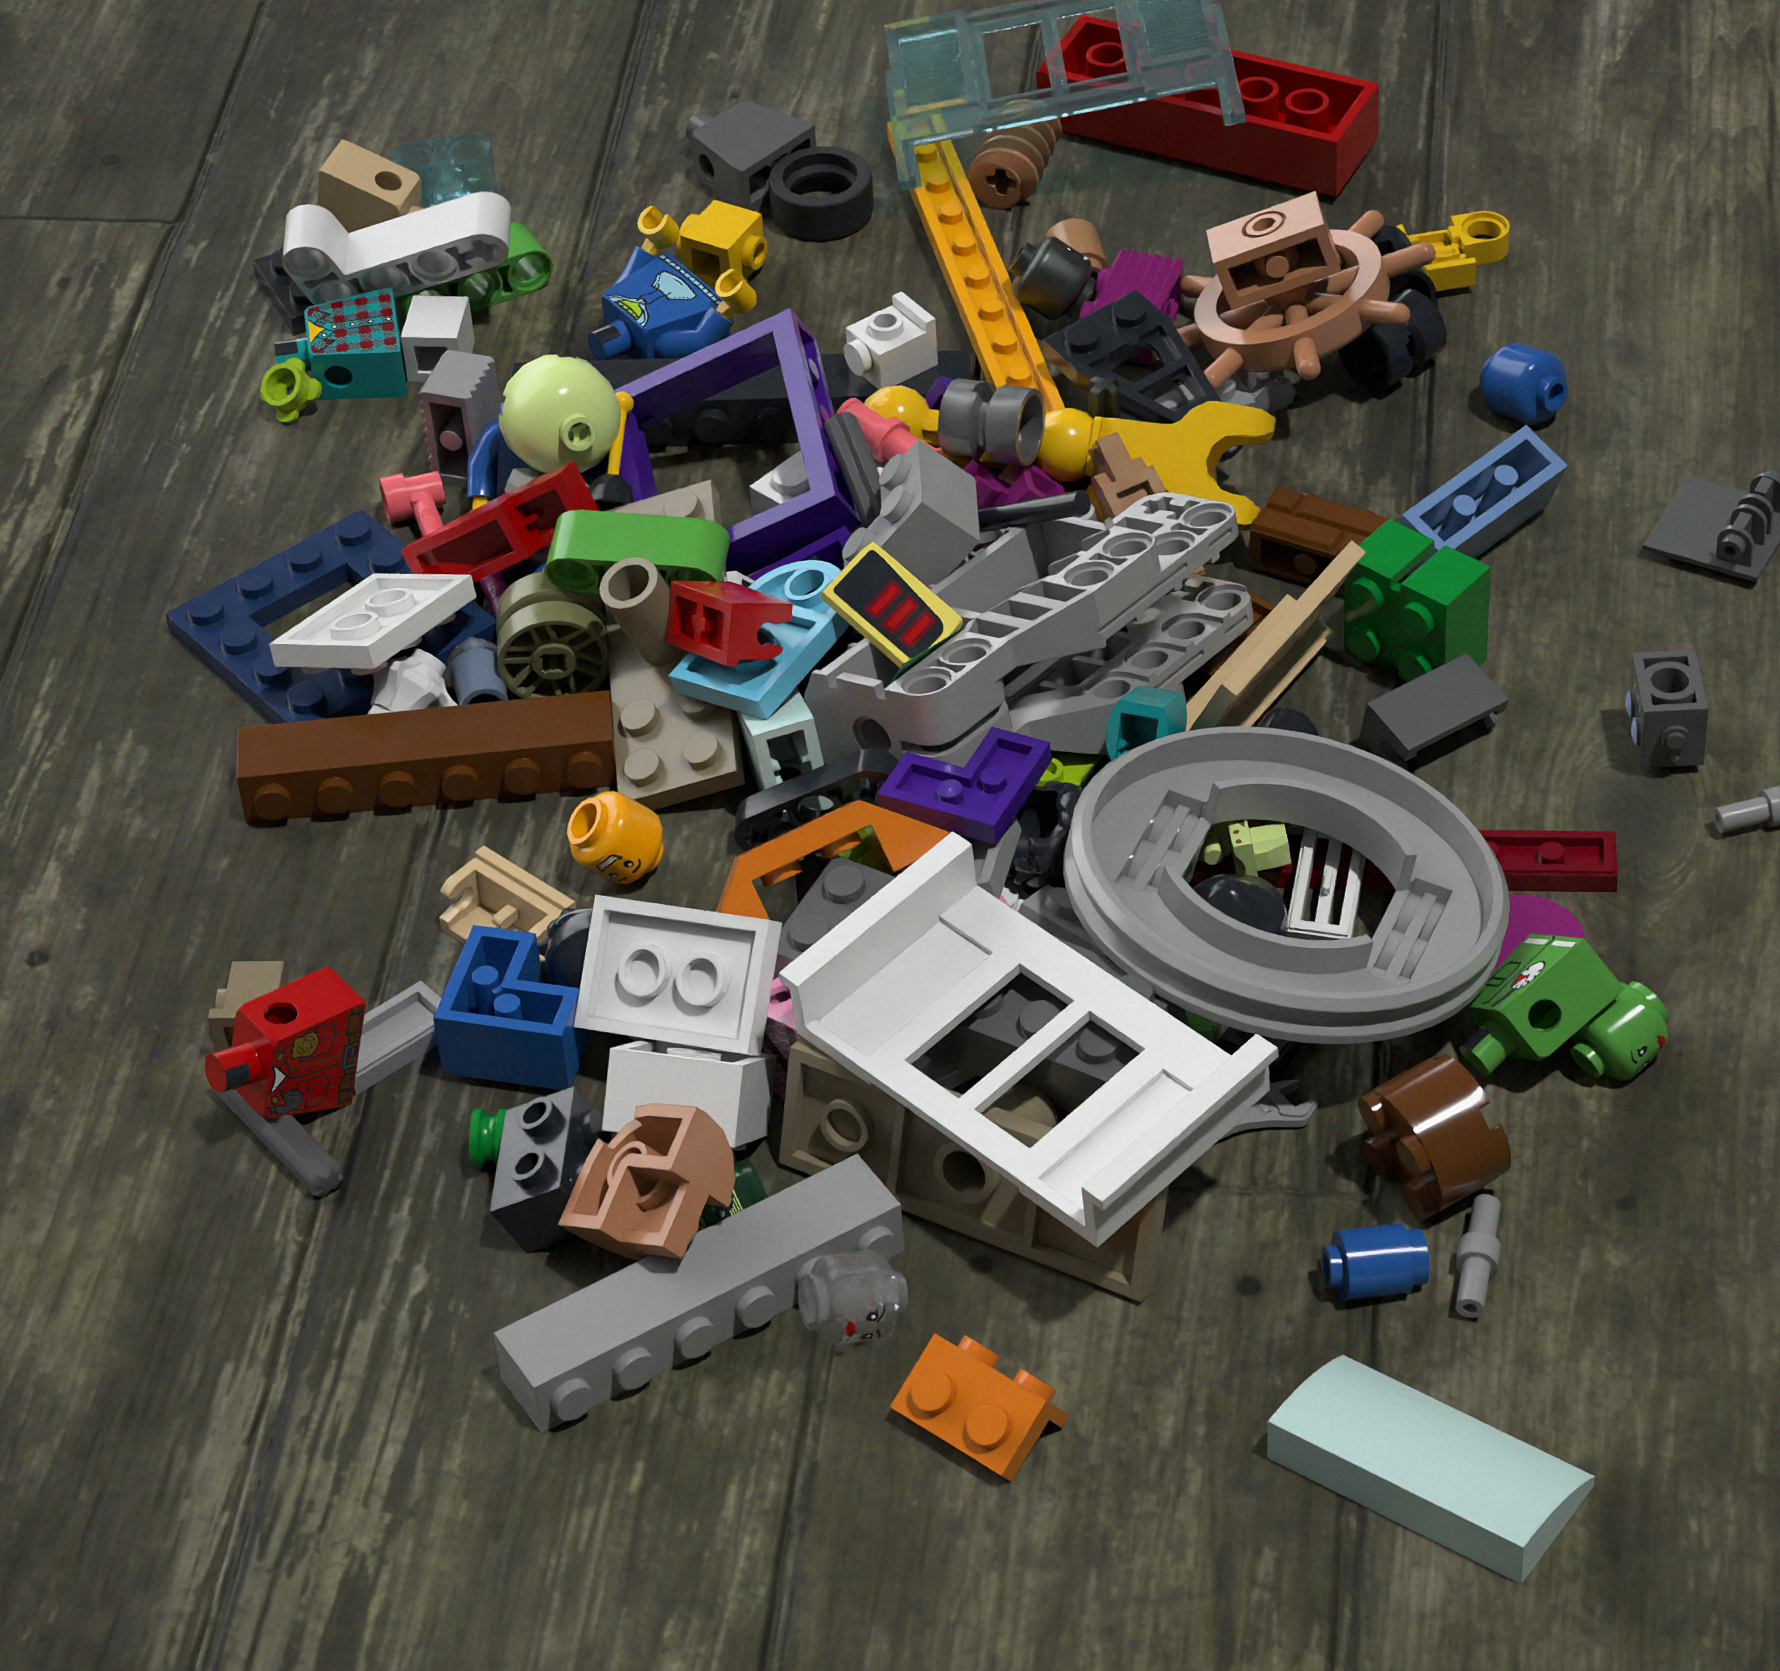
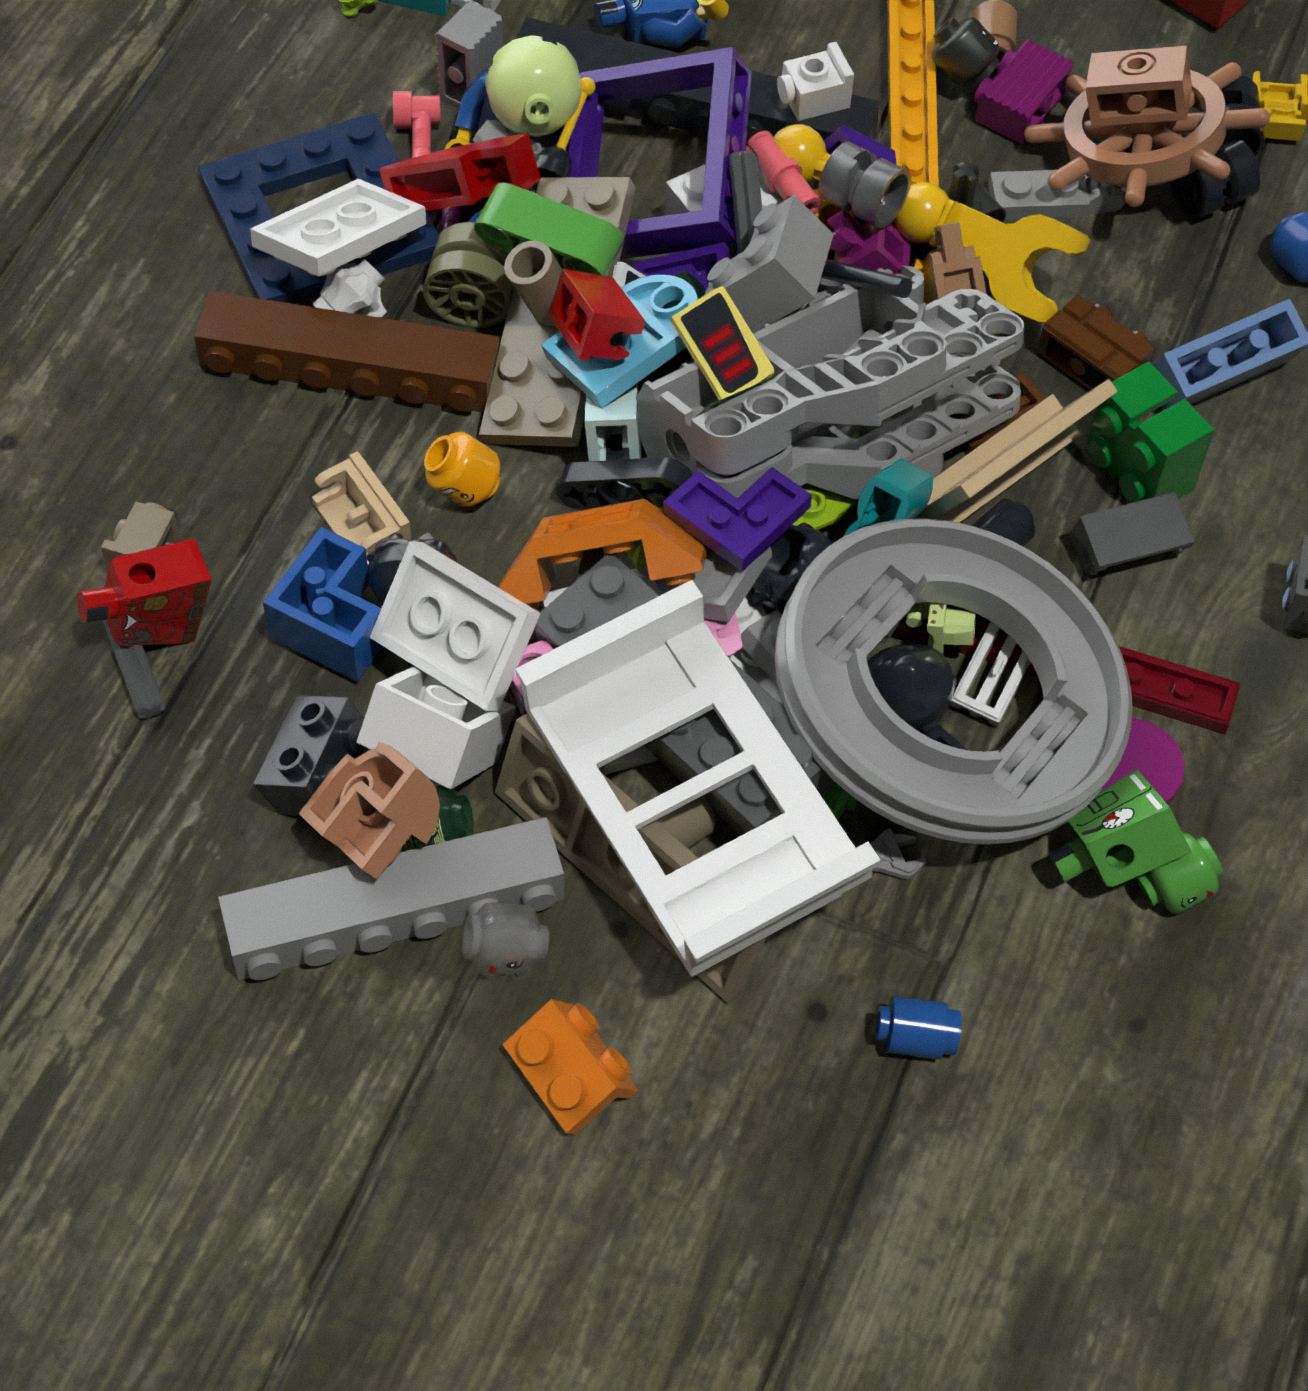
camera: 10 degrees right, 15 degrees up
light grey tile [353,980,441,1096] -> none
sand blue piece [446,637,508,705] -> none
green bush [469,1108,508,1169] -> none
black plate [1043,289,1244,462] -> none
light aqua slope [1268,1355,1595,1584] -> none
reddish brown brick [1357,1054,1511,1221] -> none
light grey bar [1456,1194,1501,1318] -> none

